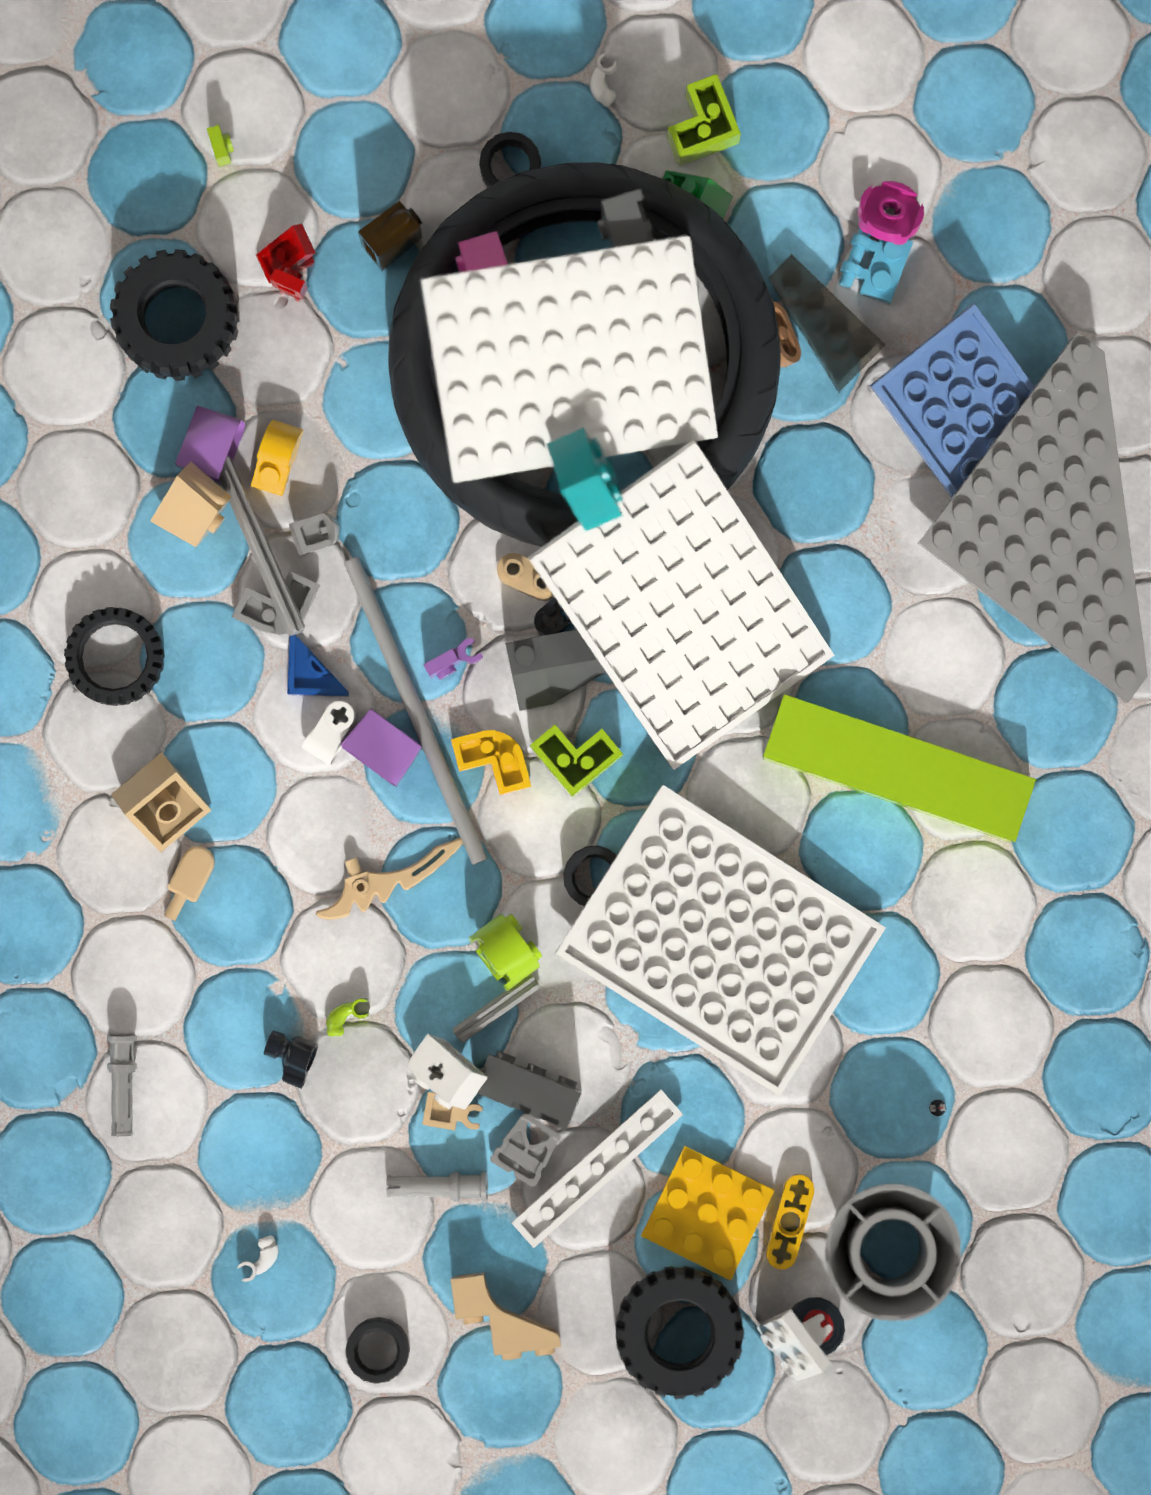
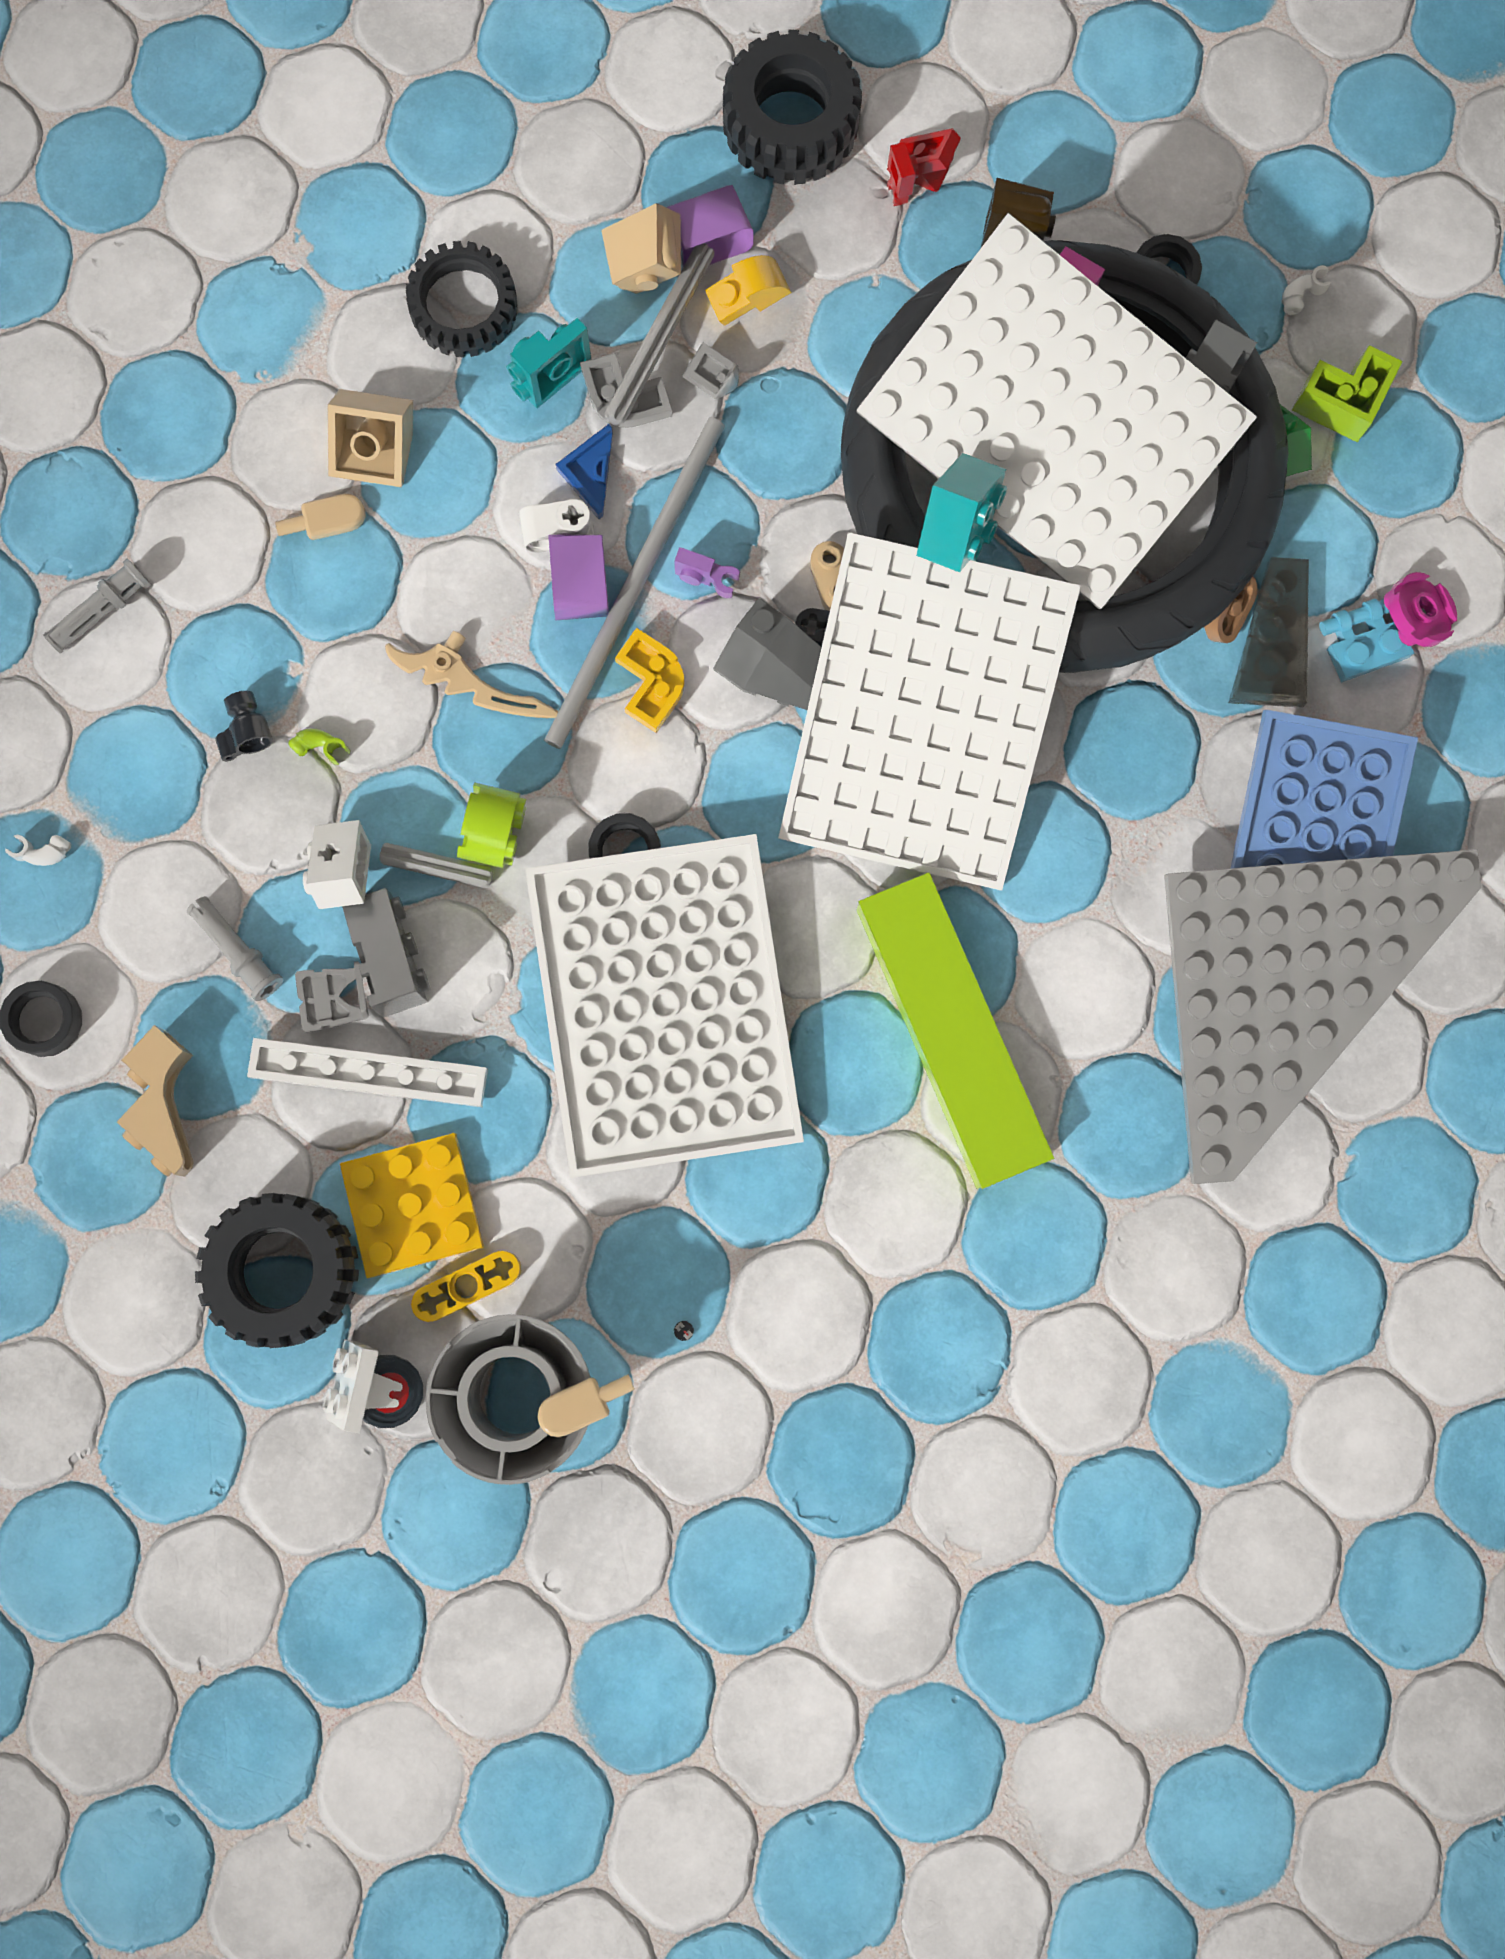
camera: 40 degrees right, 5 degrees down
lime plate [206,125,235,167] -> none
tan plate [422,1091,483,1131] -> none
lime brick [529,725,623,798] -> none
none -> teal plate [506,318,592,409]
none -> tan piece [537,1374,635,1437]

